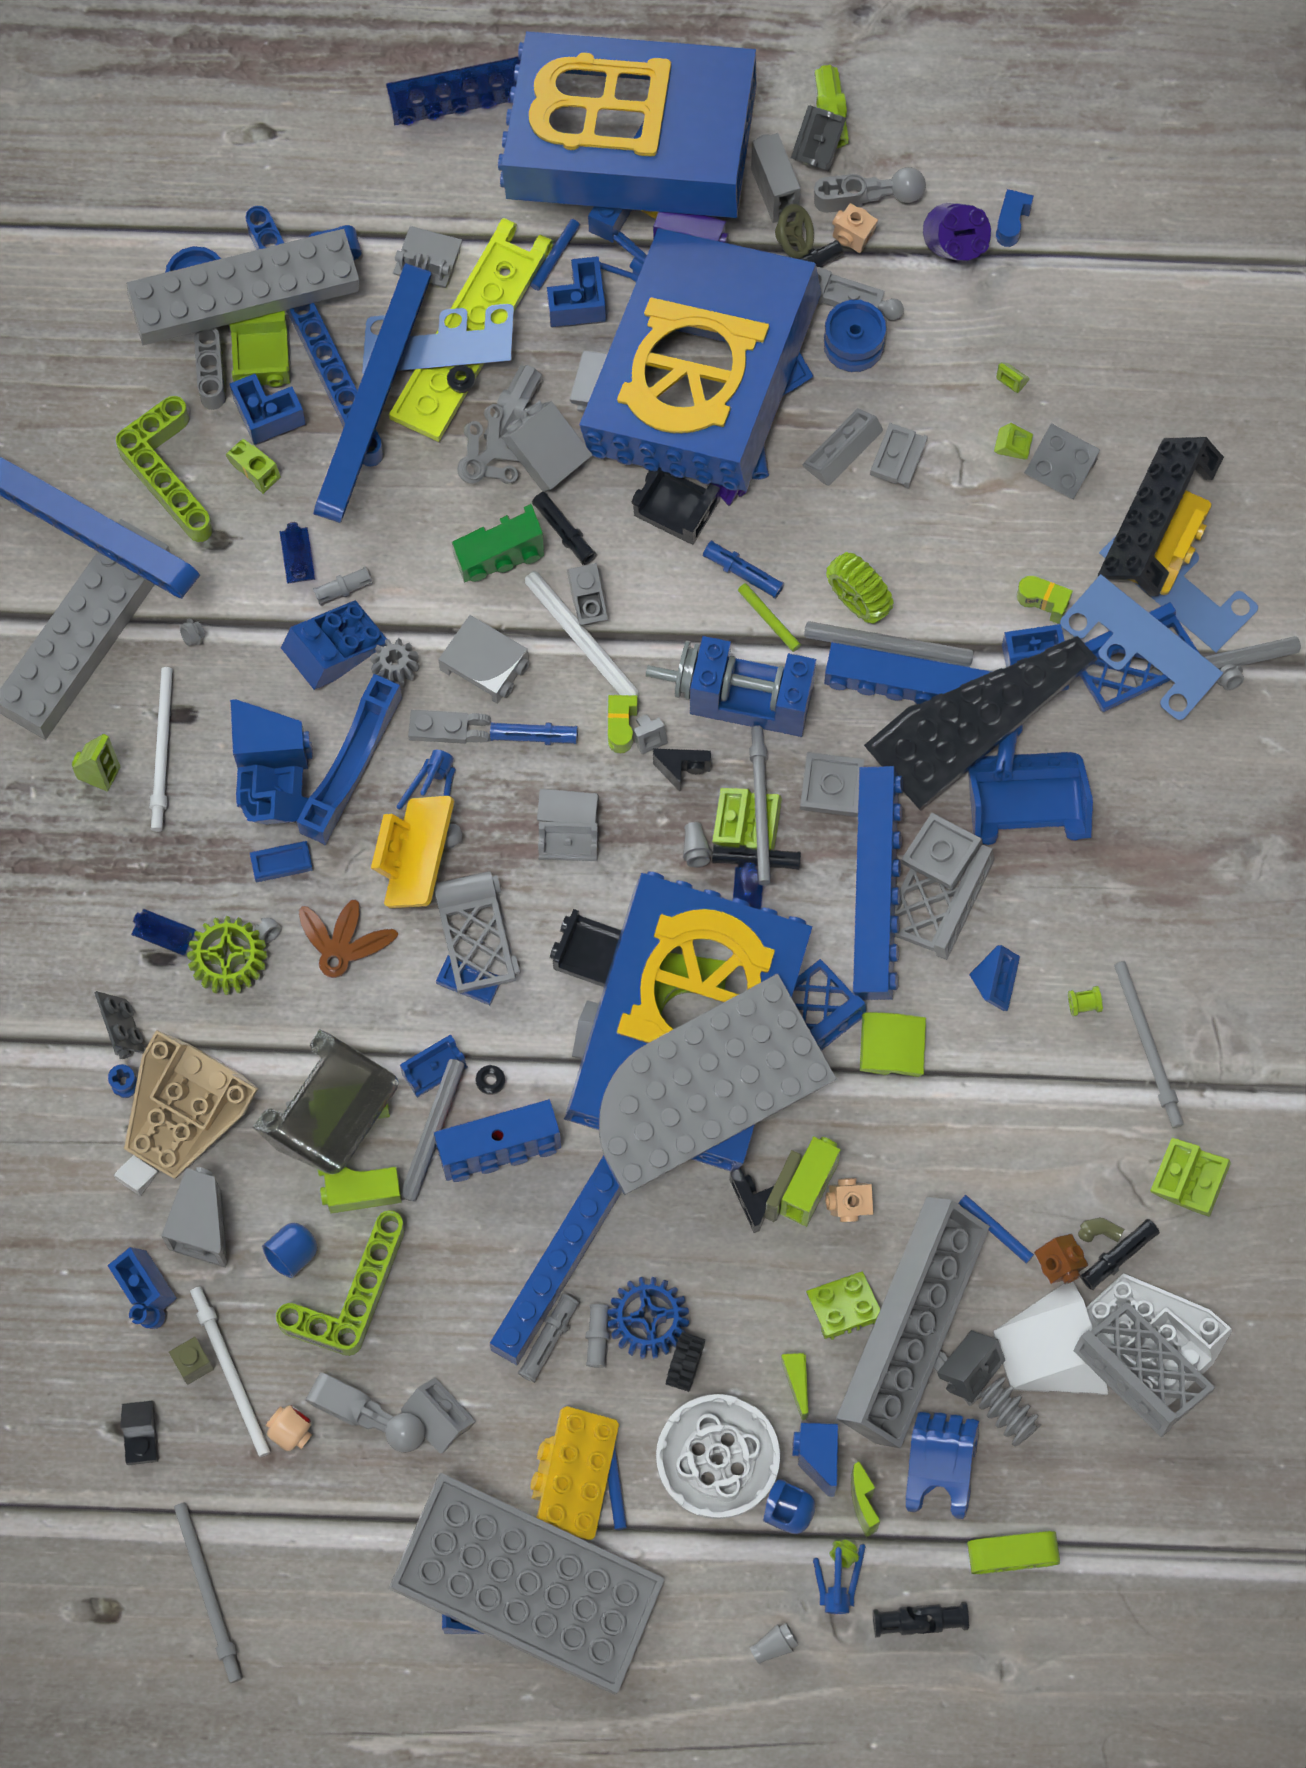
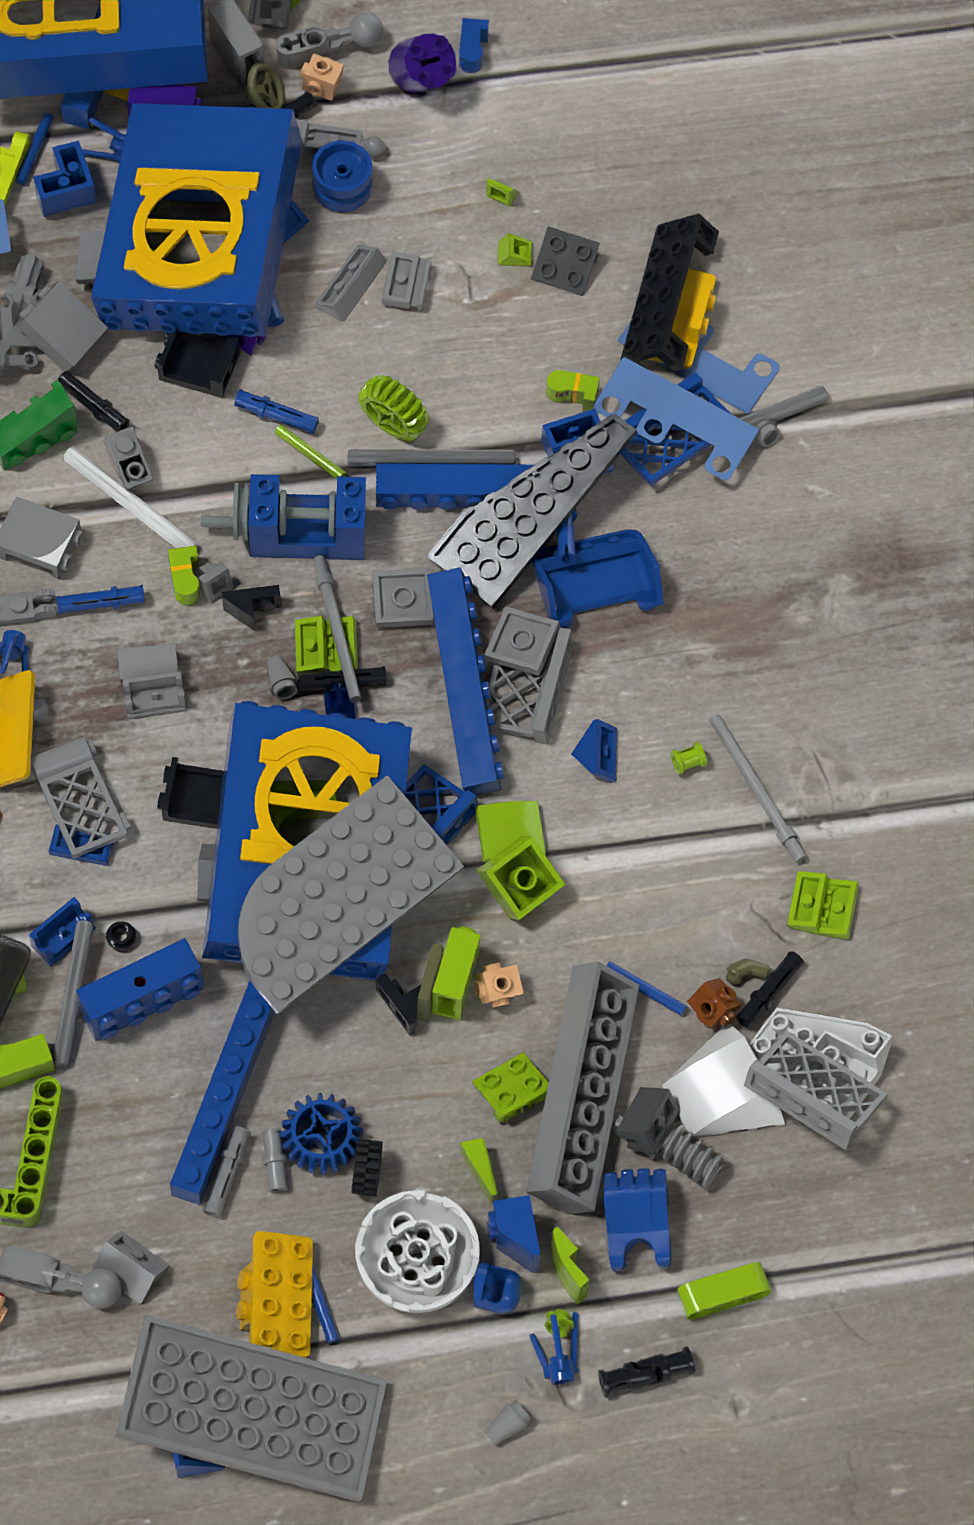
camera: 15 degrees left, 5 degrees down
none -> lime brick [476,836,566,920]

